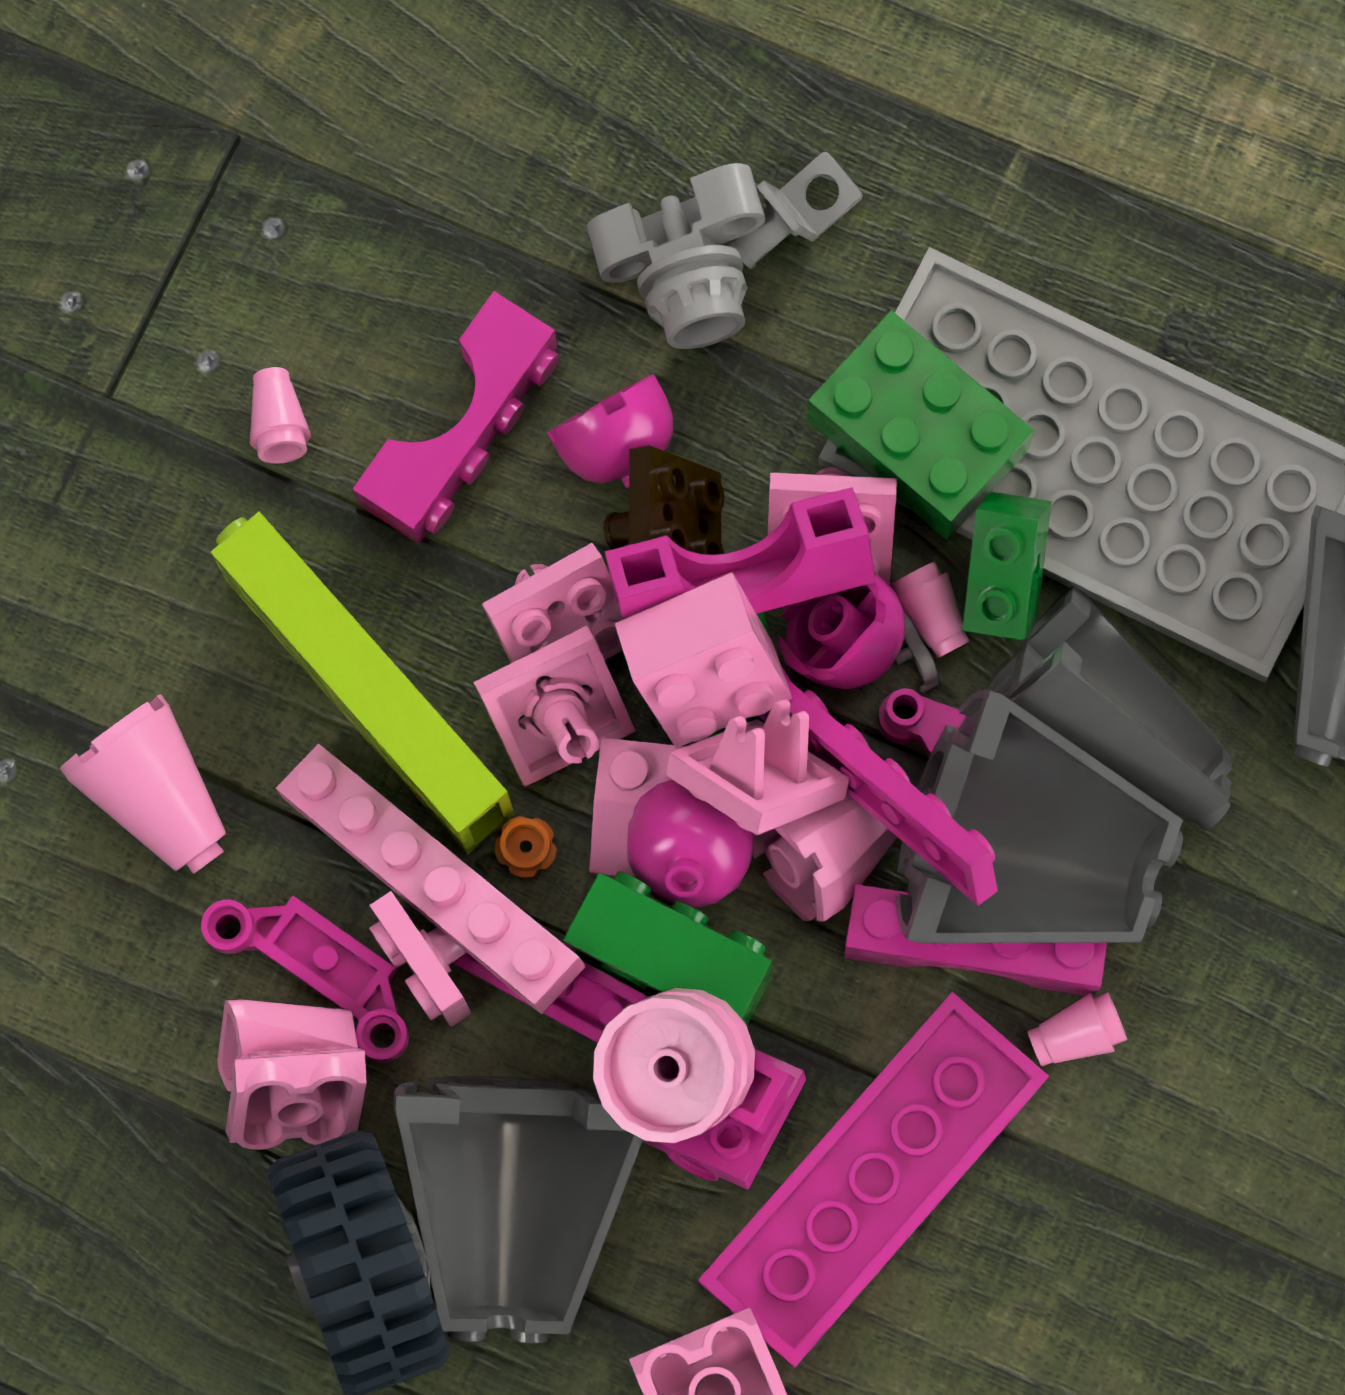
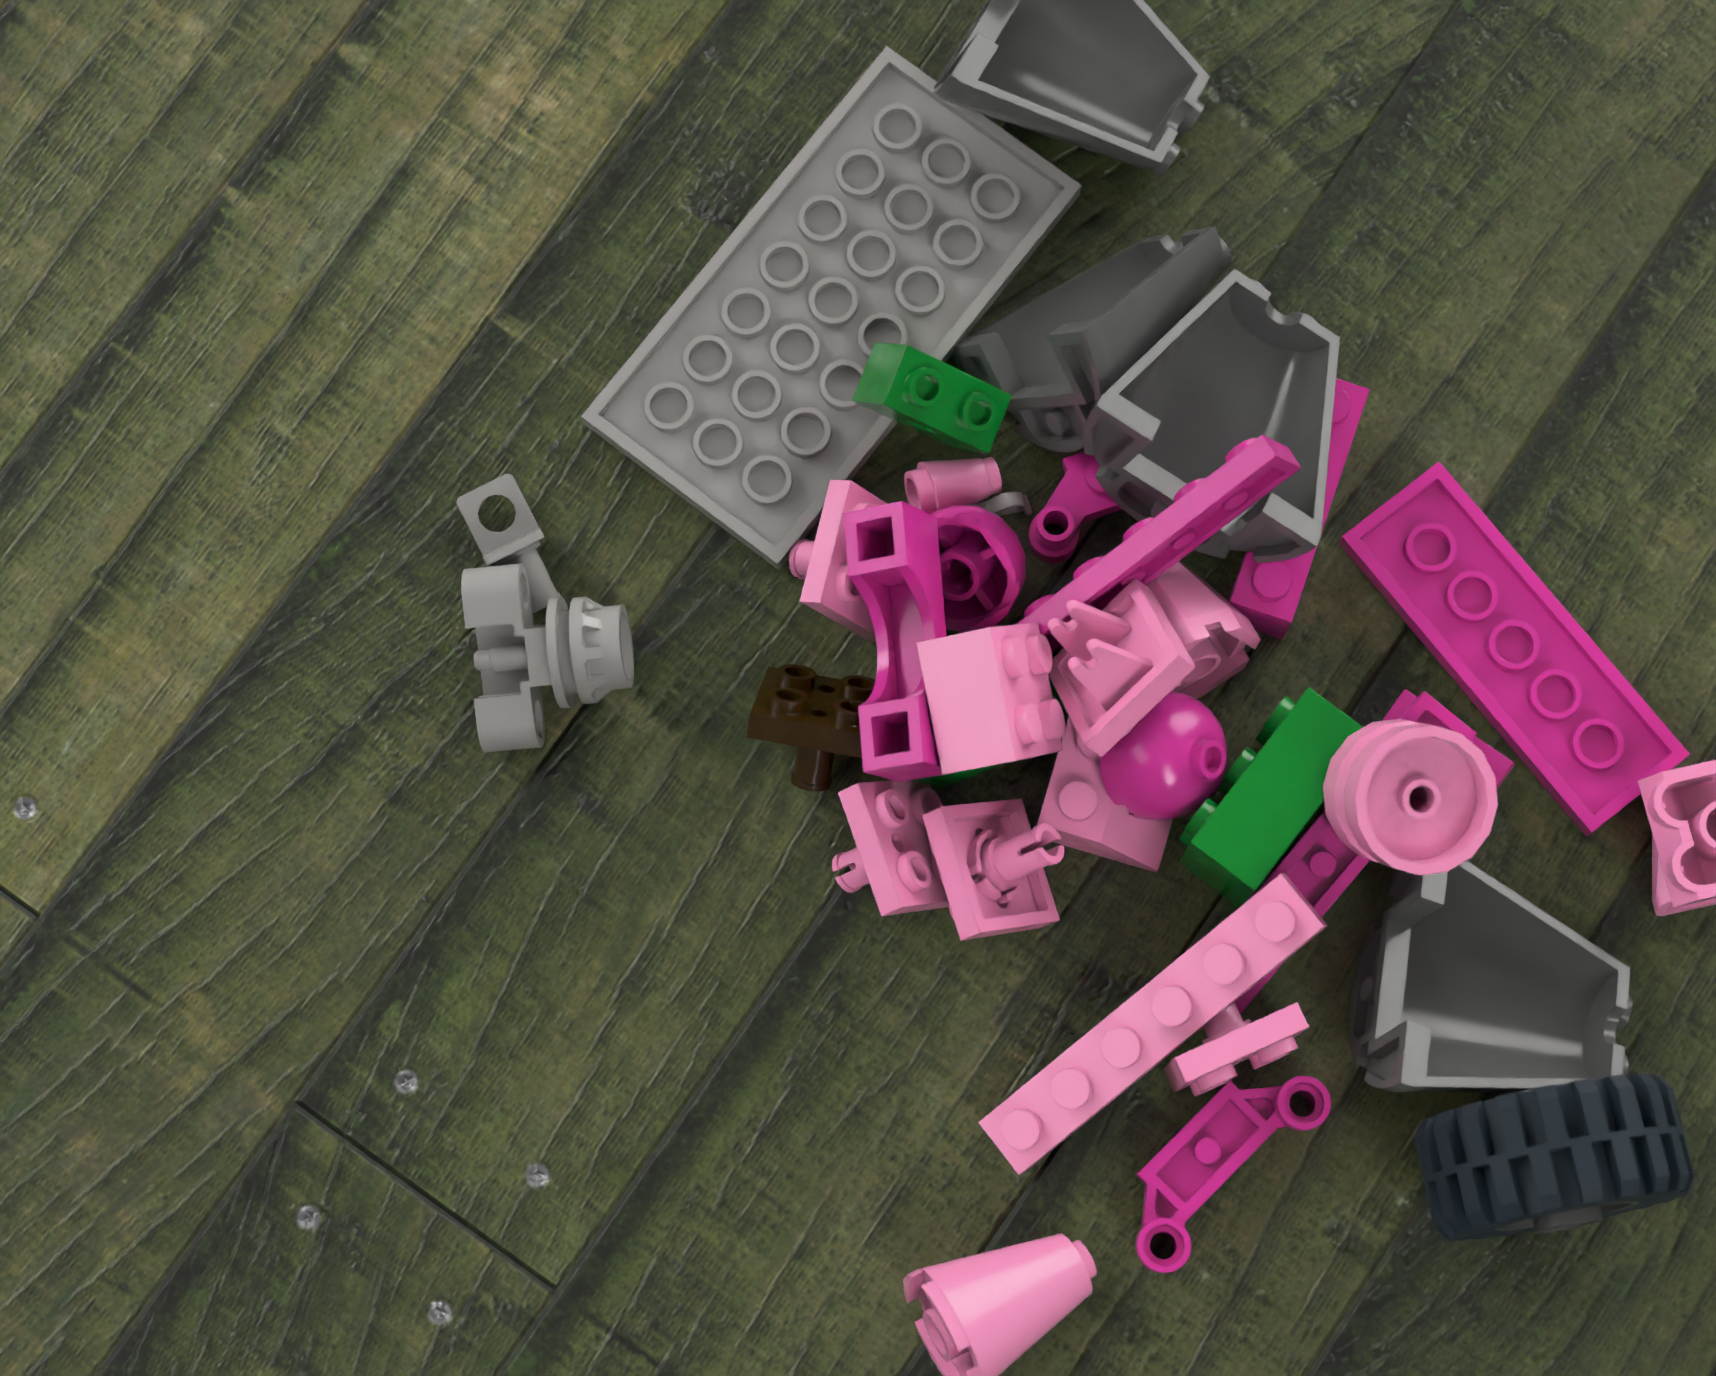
camera: 80 degrees left, 0 degrees up
lime brick [211,511,515,855] -> none
bright pink piece [217,1000,367,1150] -> none
bright pink cone [250,367,311,464] -> none
dark pink arch [353,291,560,545] -> none
orange plate [495,816,557,878] -> none
dark pink cylinder [547,374,673,488] -> none
green brick [807,310,1034,540] -> none
bright pink cone [1028,992,1128,1066] -> none

